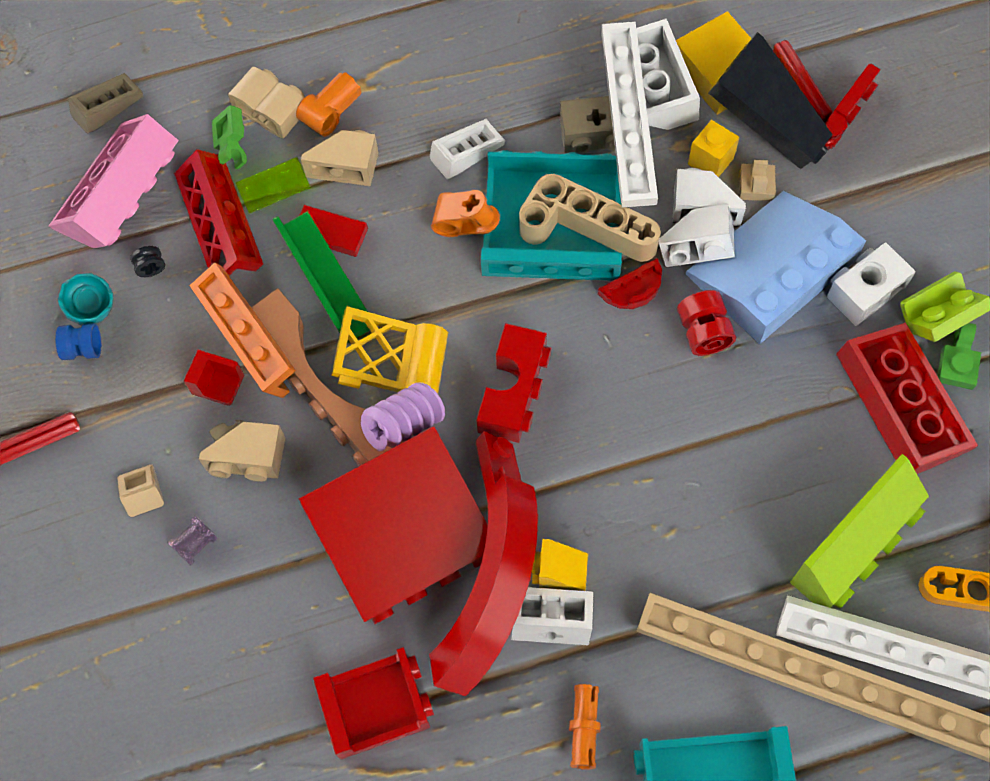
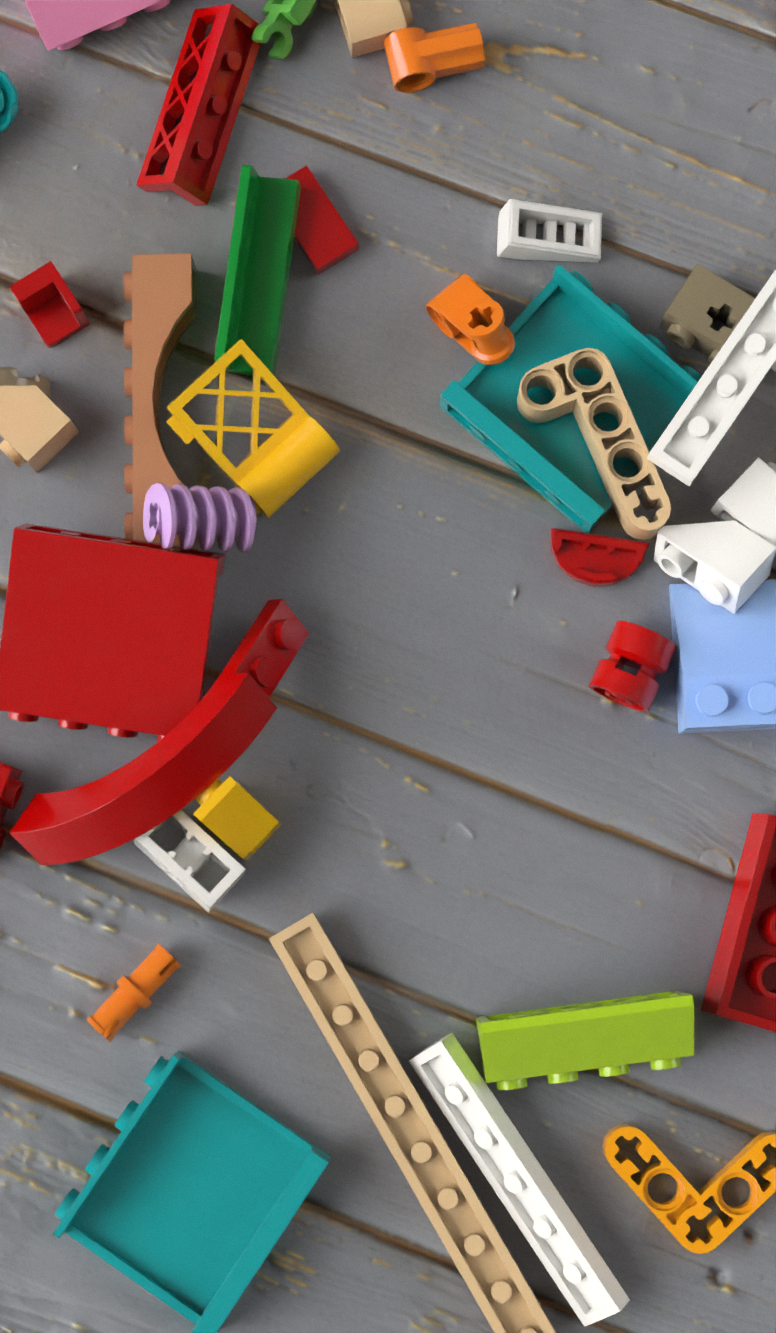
camera: 40 degrees right, 15 degrees up
black bush [130,246,166,278] -> none
orange fence [189,263,296,398] -> none
clear neon green slope [235,157,311,214] -> none
tan slope [301,130,379,186] -> none
red arch [476,323,552,443] -> none

